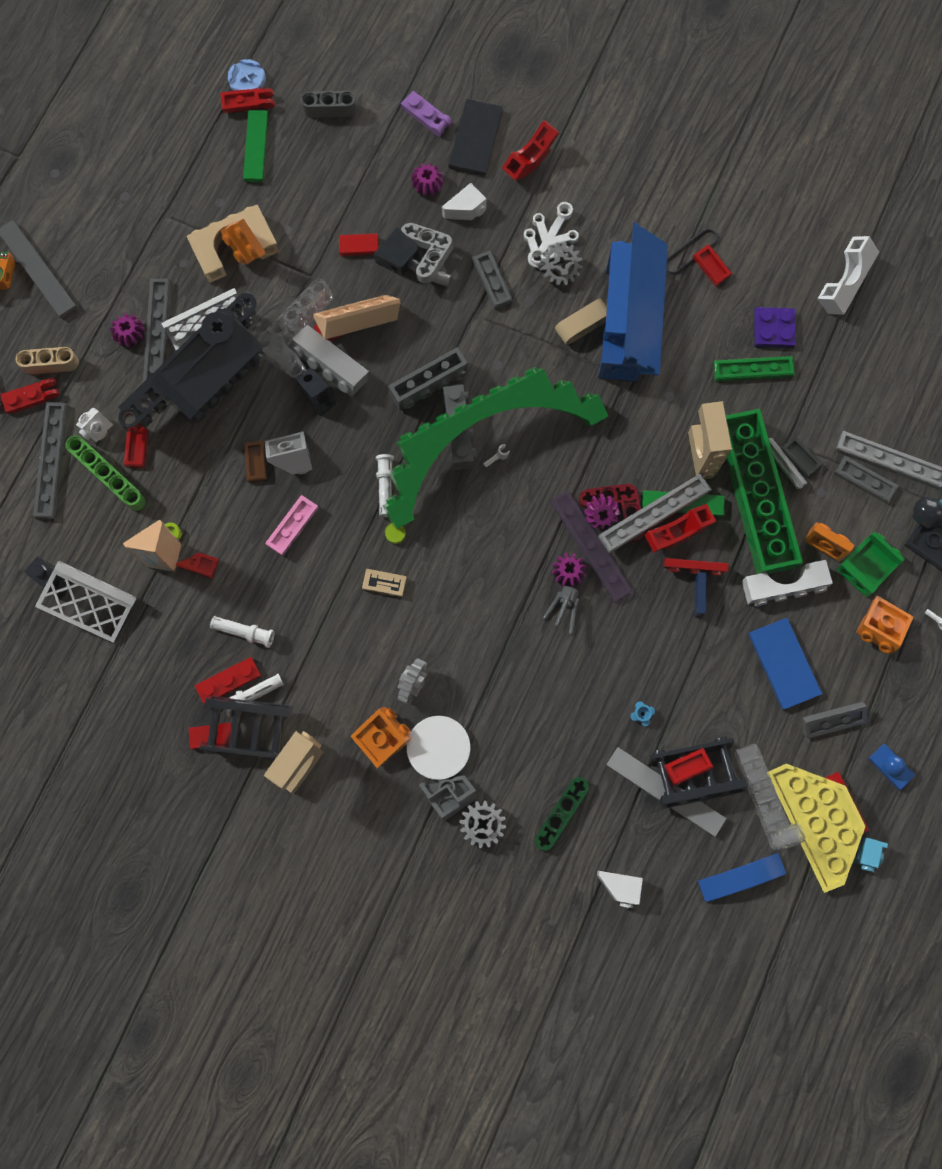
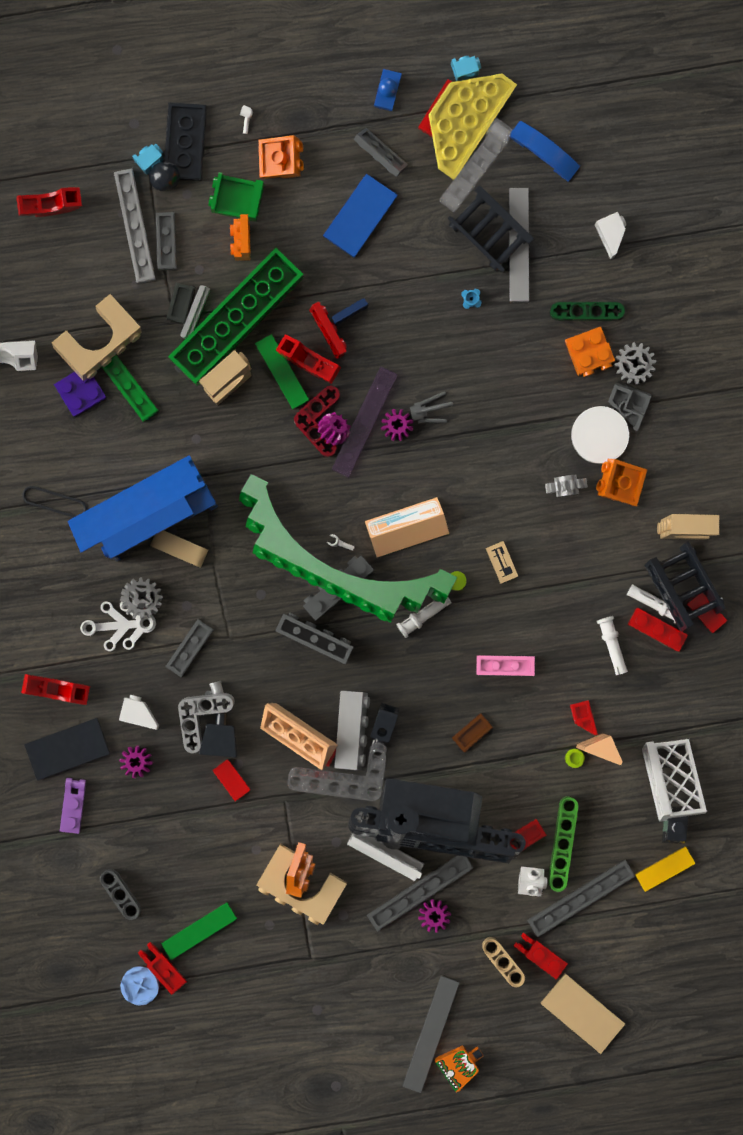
camera: 130 degrees left, 10 degrees up
light grey slope [265,432,312,475] -> none
light grey tile [598,474,711,554] -> none
red tile [664,748,713,786] -> none
red tile [692,244,732,287] -> none
white arch [742,560,833,606] -> none
none -> tan arch [52,294,142,381]
none -> light nougat slope [365,497,449,557]
none -> orange plate [565,327,615,377]
none -> yellow tile [635,847,695,892]

